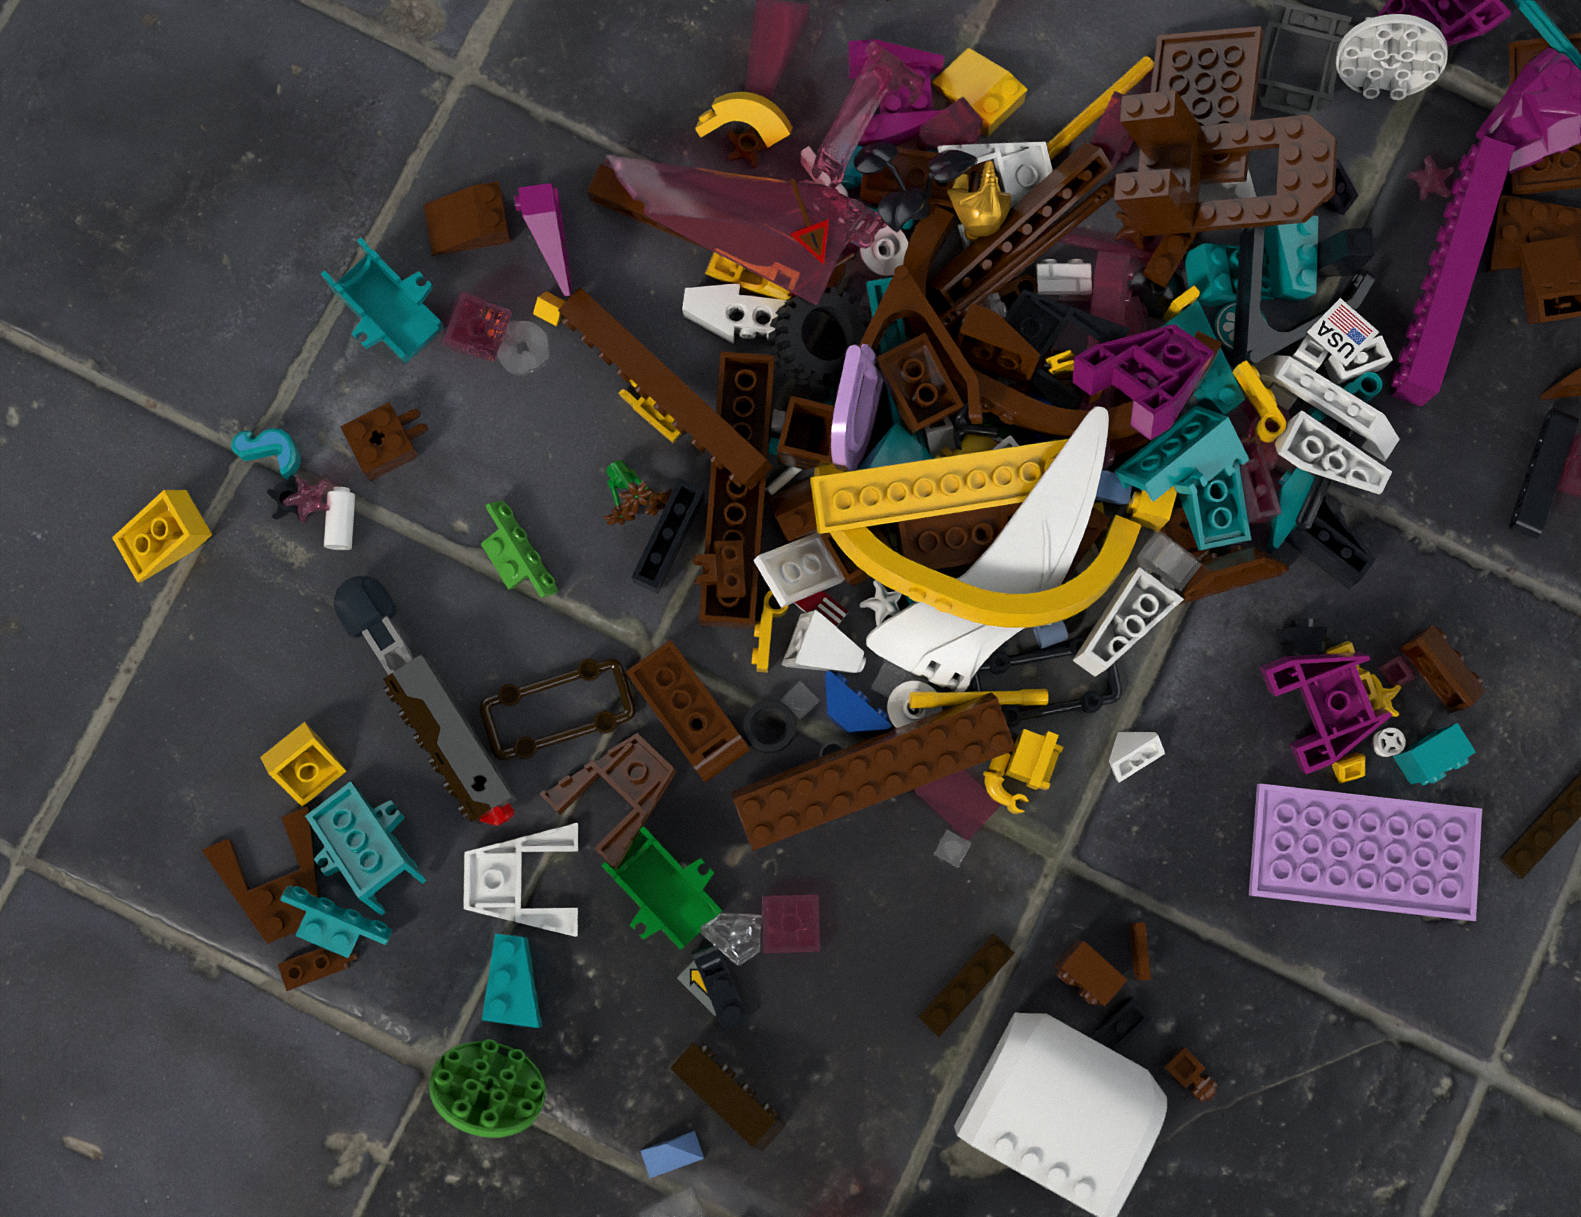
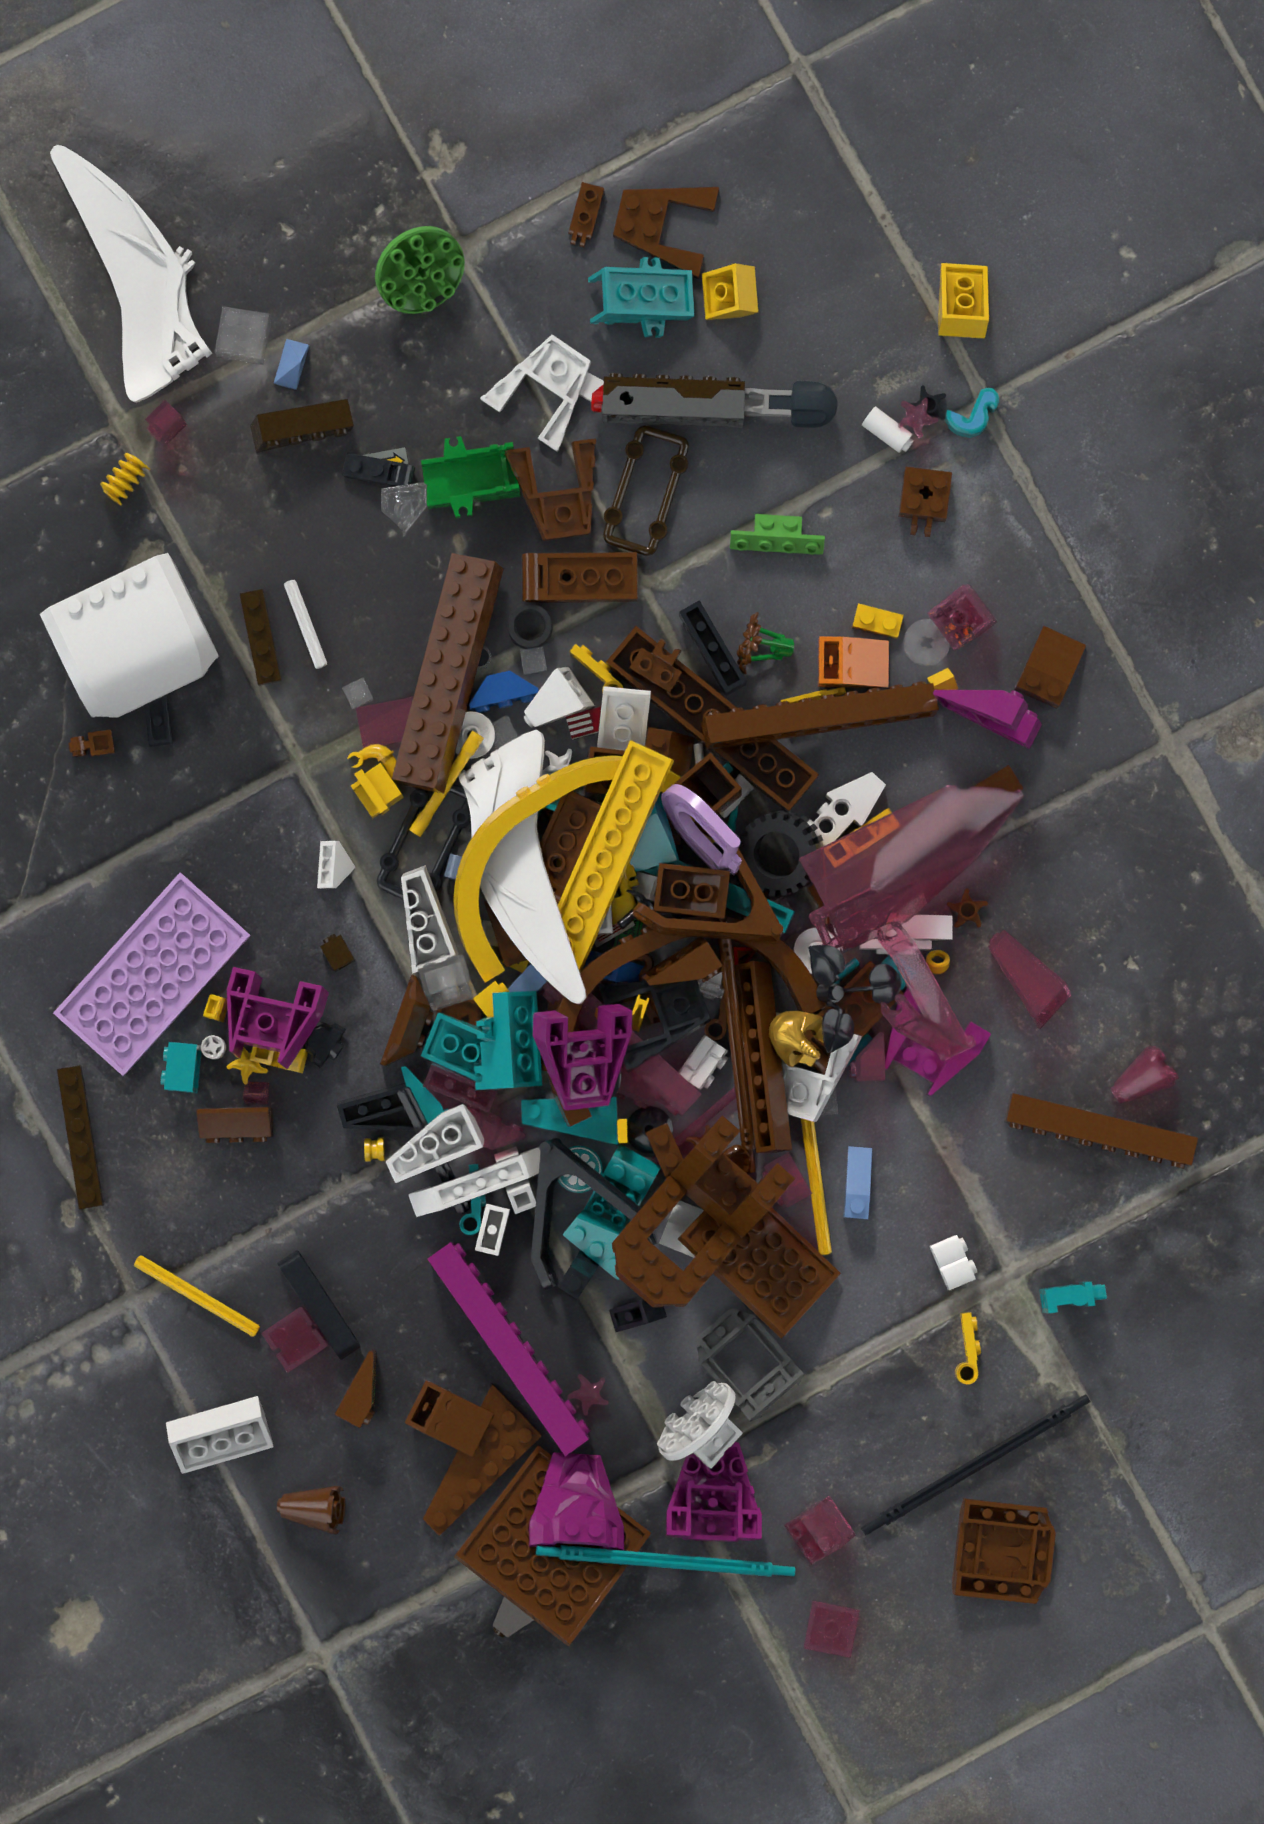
camera: 130 degrees right, 5 degrees up
teal bracket [280,886,392,958] -> none
teal piece [321,237,444,364] -> none
teal wedge [482,934,542,1028] -> none
yellow arch [695,92,793,147] -> none
clear pink plate [762,894,820,954] -> none
piece [790,178,829,265] -> none
yellow slope [932,48,1028,137] -> none
reddish brown brick [1054,941,1127,1006] -> none
reddish brown tile [1129,922,1151,981] -> none
yellow plate [1232,360,1286,443] -> none
sticker [1307,298,1379,366] -> none
none -> white axle [284,580,327,669]
none -> dark brown brick [320,934,356,972]
none -> yellow wheel [364,1137,385,1162]
none -> white tile [579,372,604,402]
none -> orange slope [818,636,889,688]
none -> medium blue slope [843,1146,872,1219]
none -> yellow plate [852,603,904,639]
none -> brick [885,915,952,941]
none -> yellow piece [926,950,950,974]

